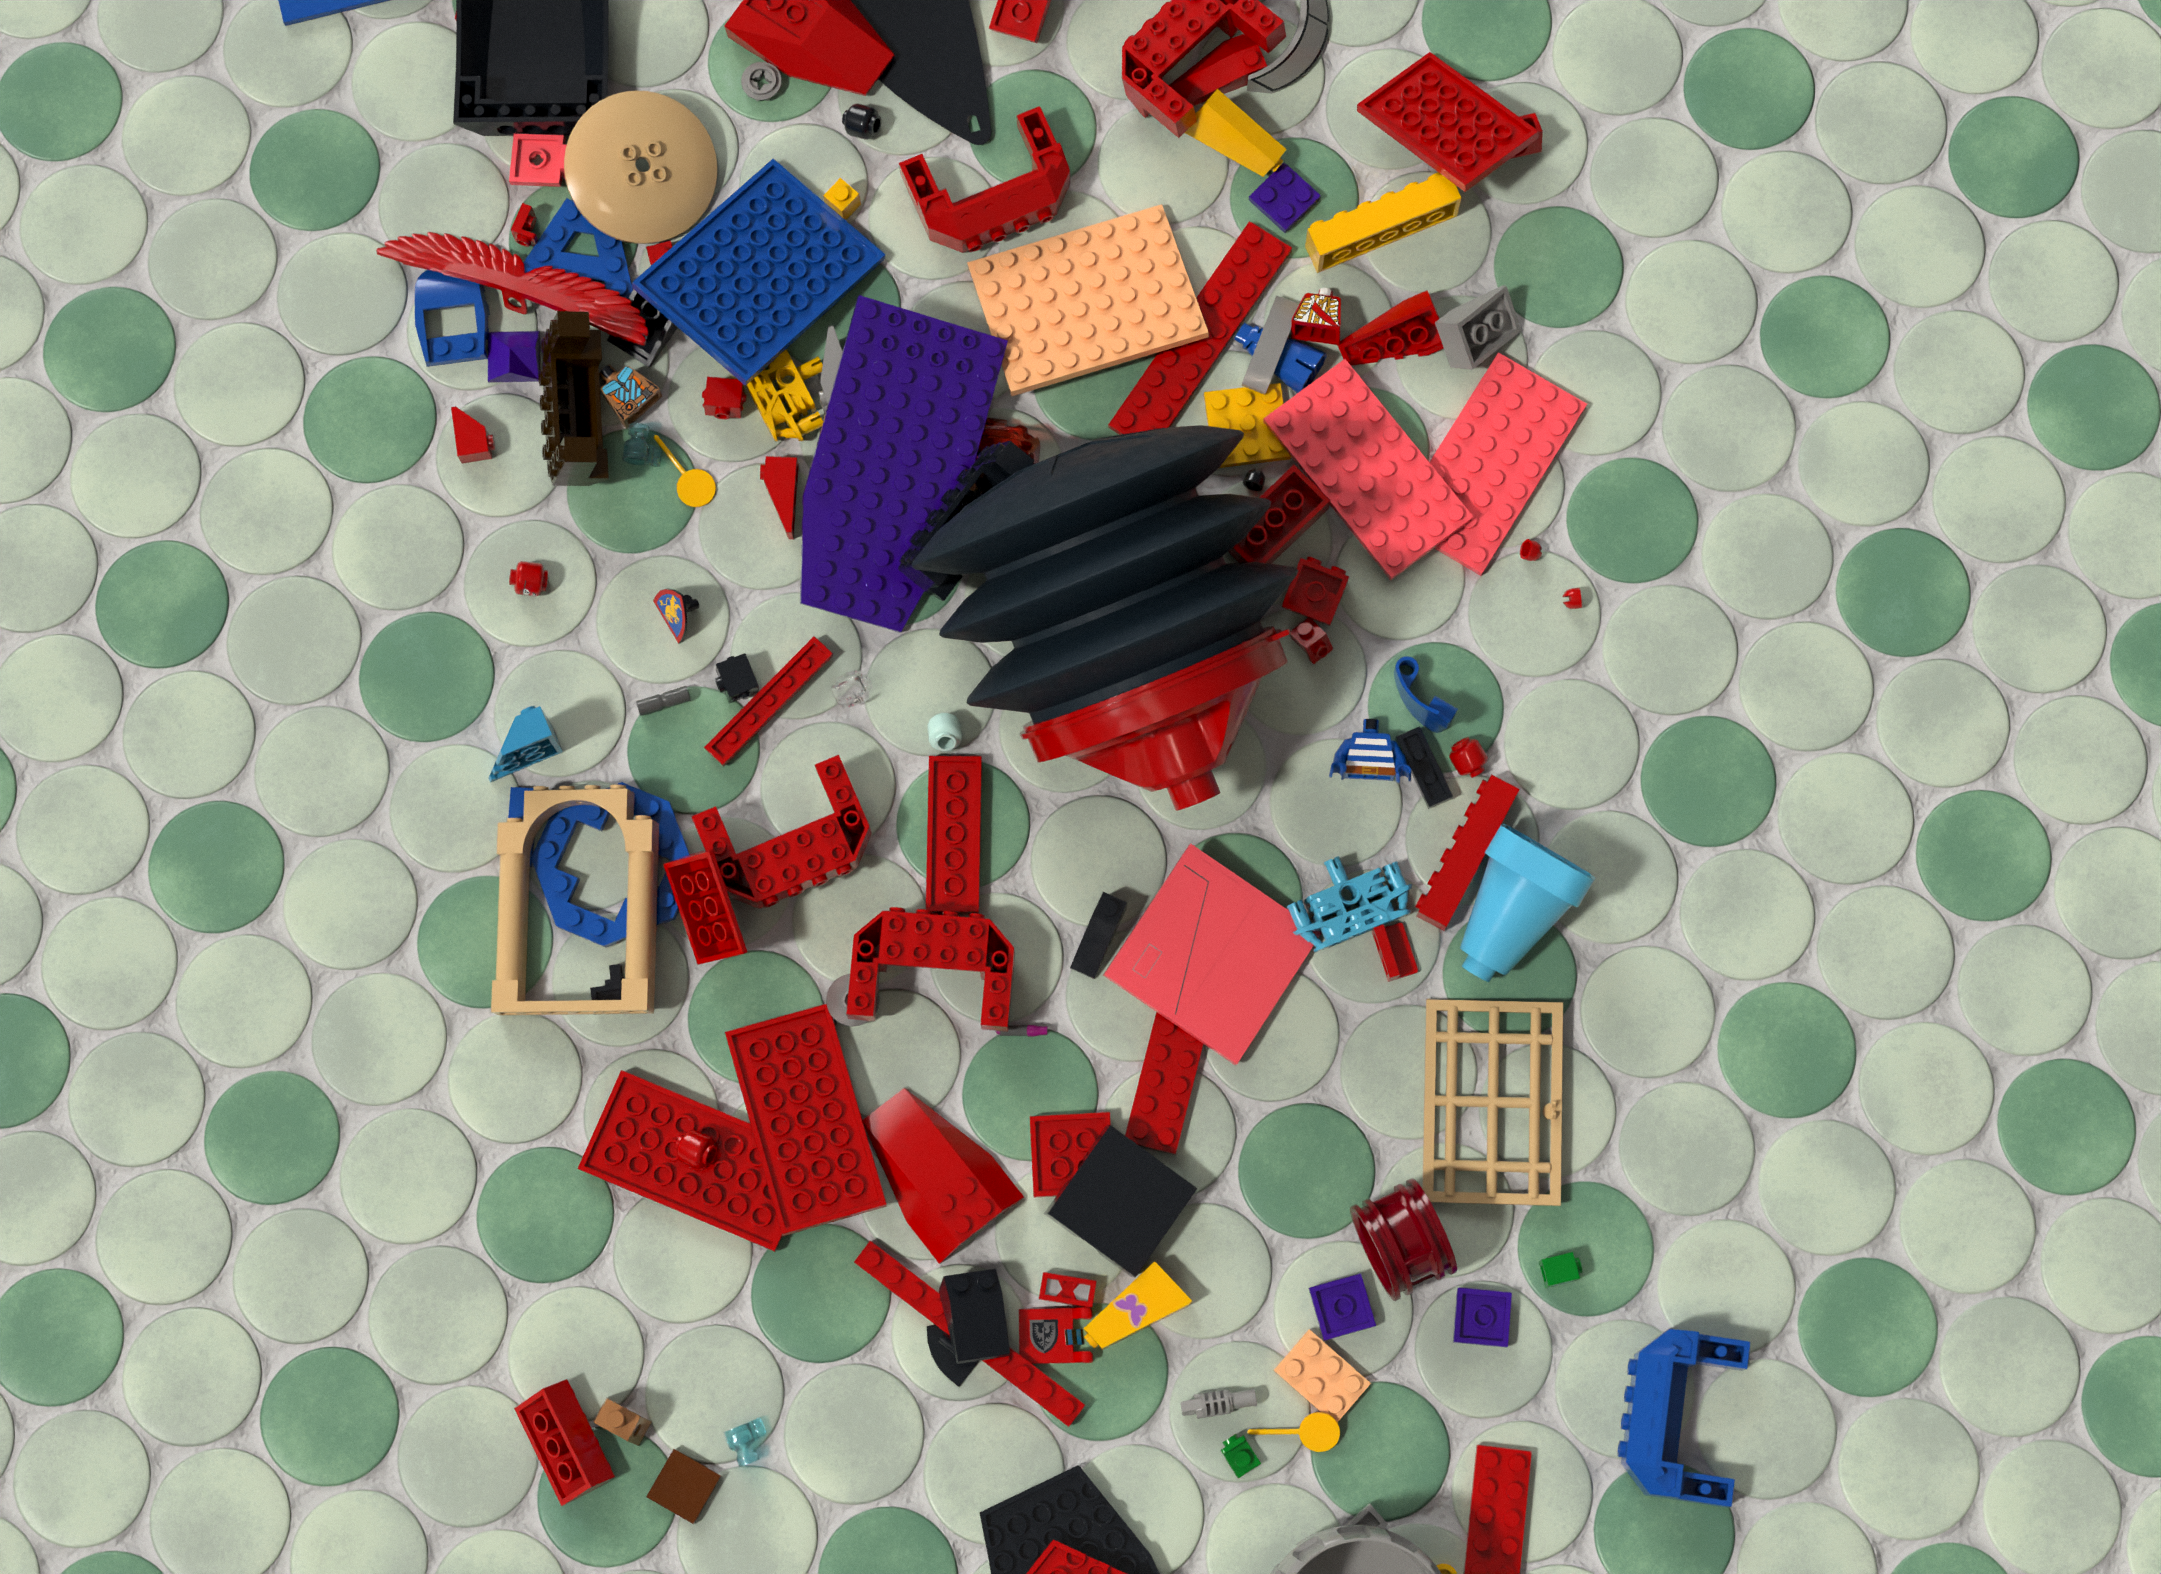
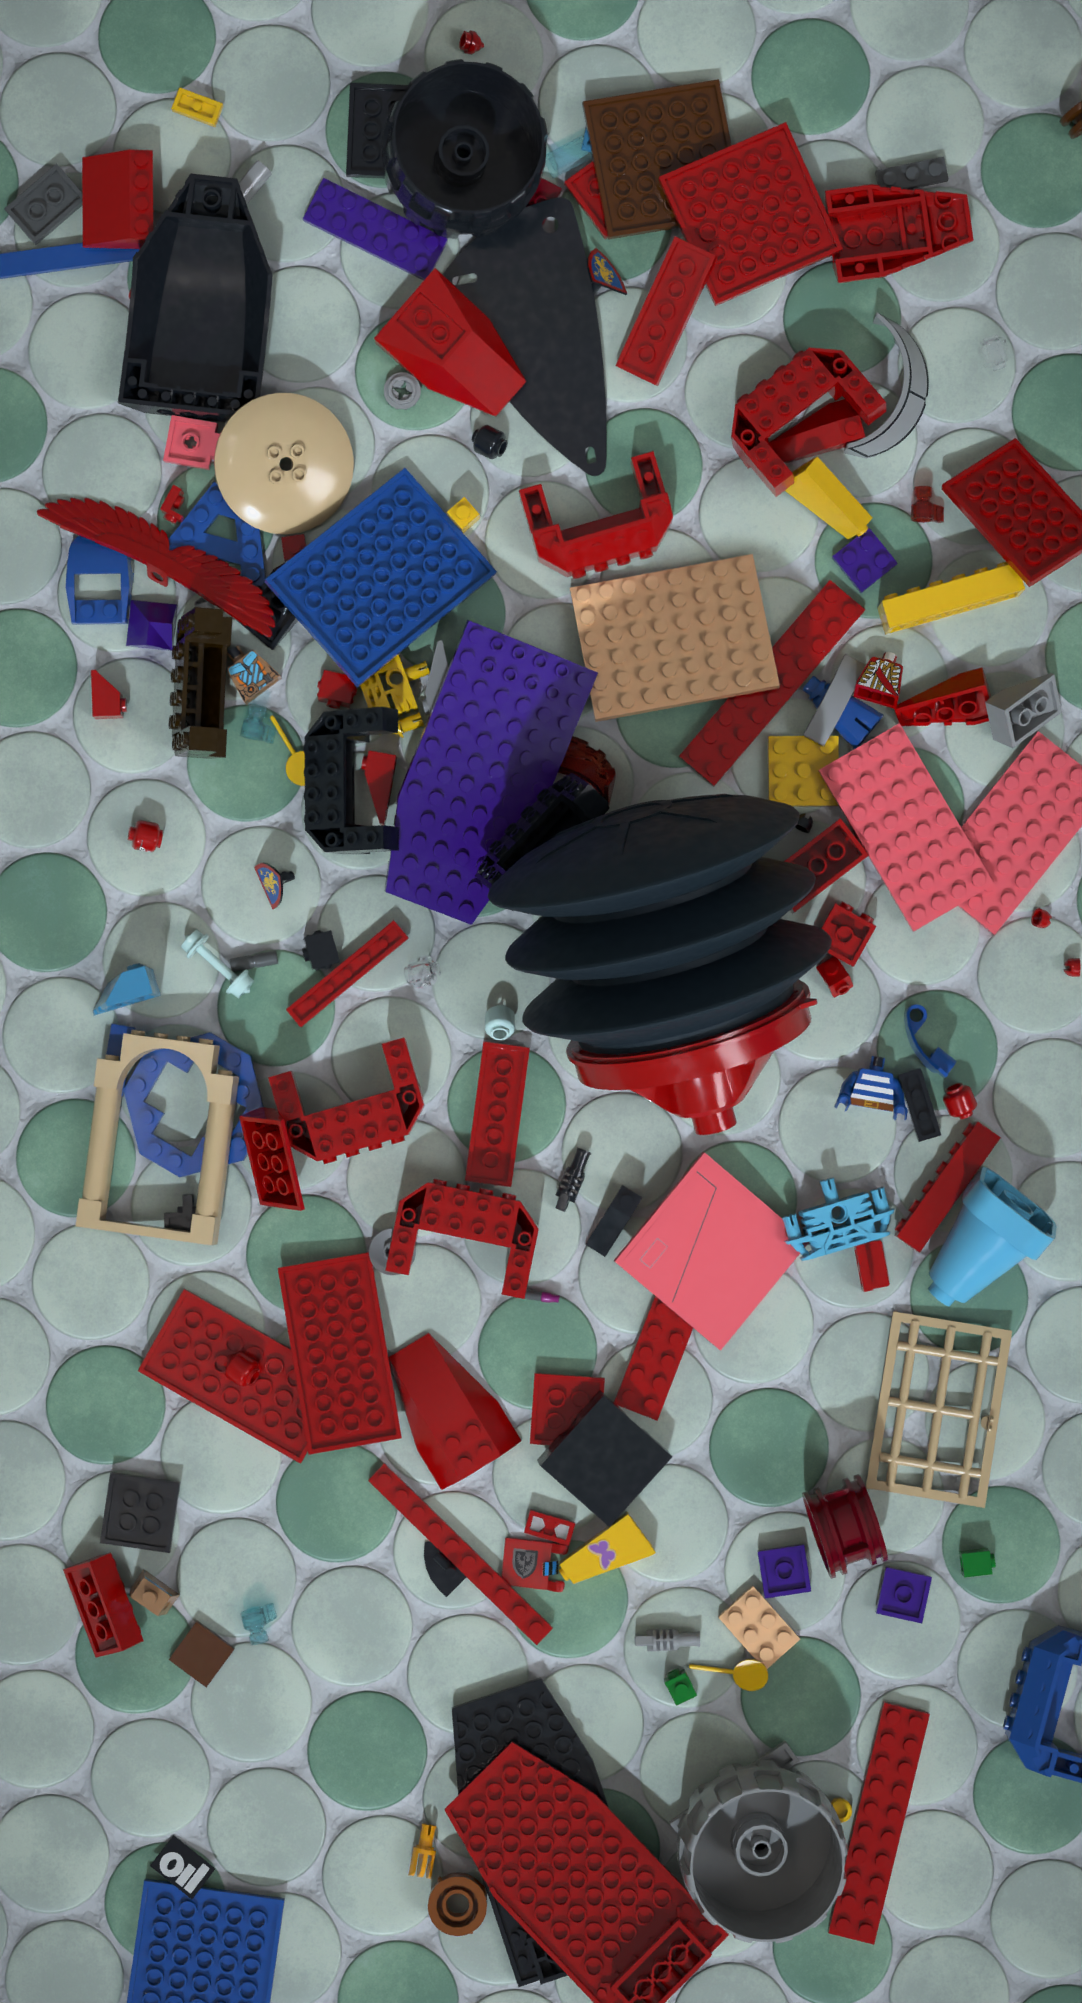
camera: 10 degrees right, 10 degrees up
black slope [939,1269,1010,1364] -> none
none -> black plate [100,1472,181,1553]
none -> light aqua piece [181,929,254,999]
none -> black wedge [303,707,399,854]
none -> black hinge [555,1148,591,1212]
none -> clear red piece [911,486,944,523]

